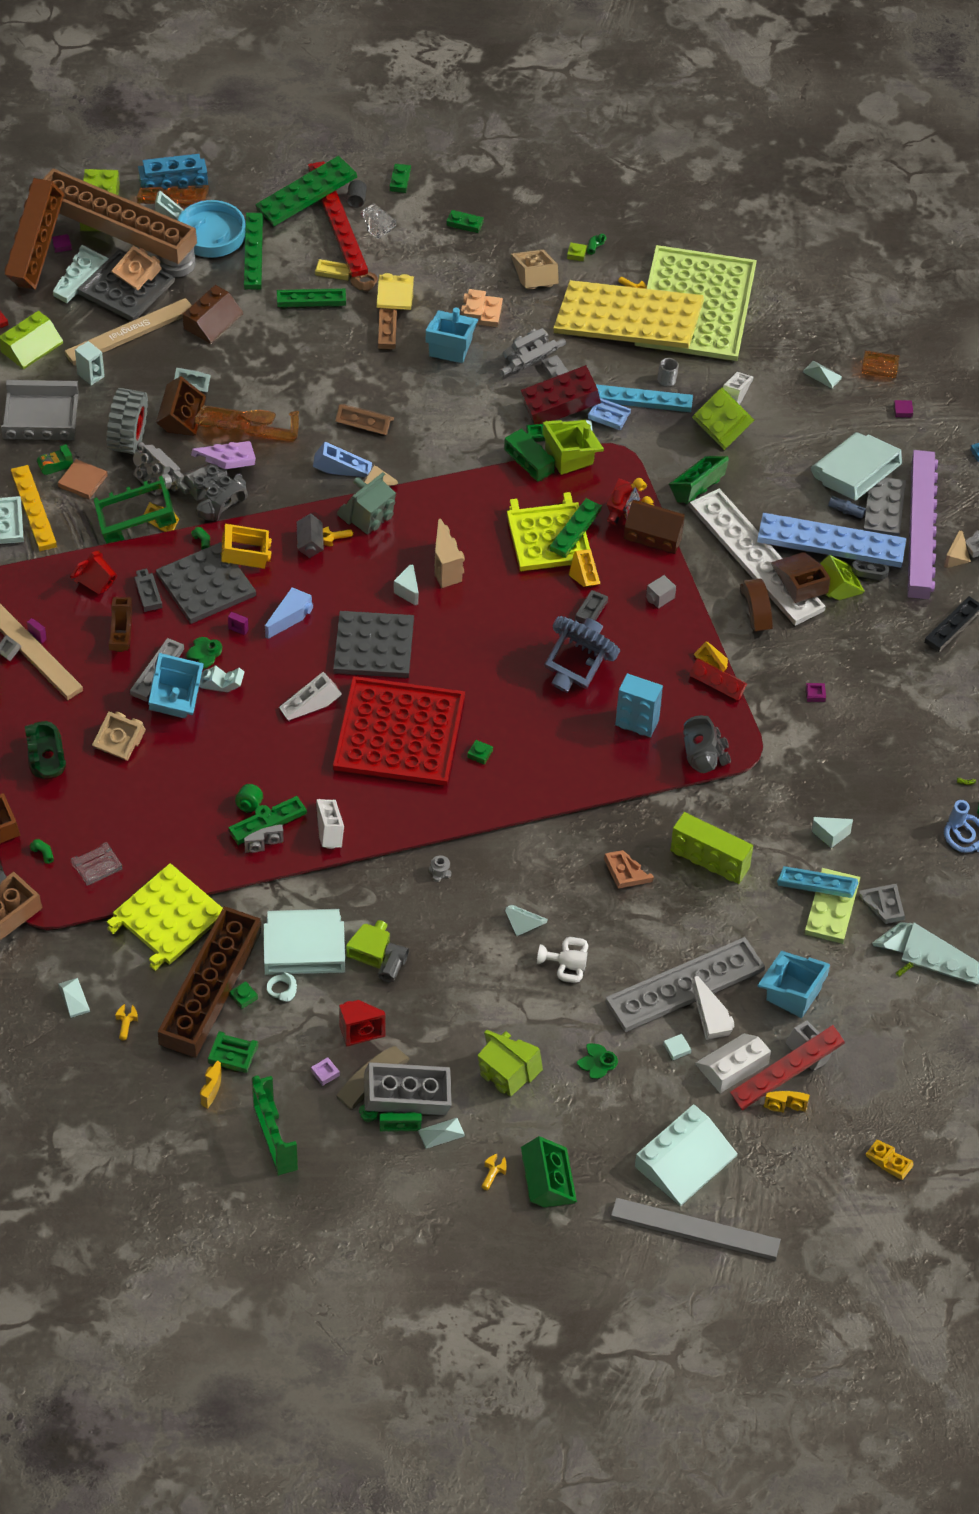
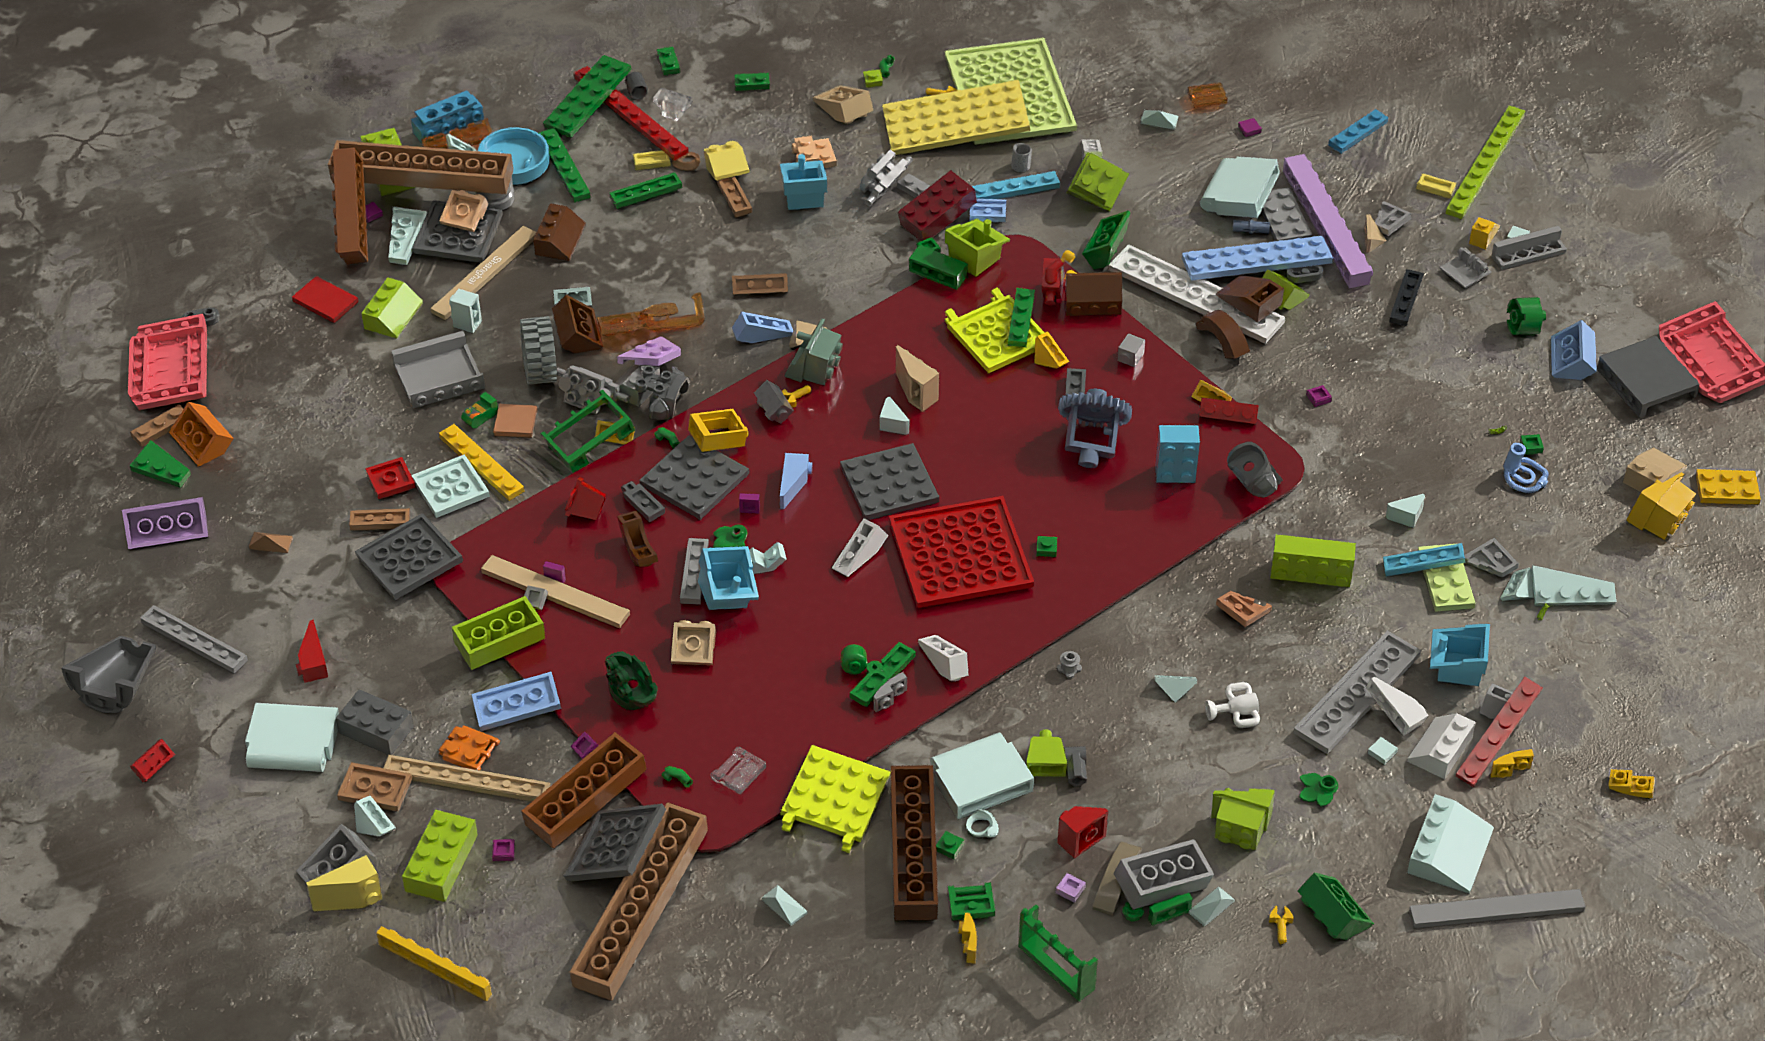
camera: 20 degrees left, 5 degrees down
yellow bar [115,1004,138,1041] -> none

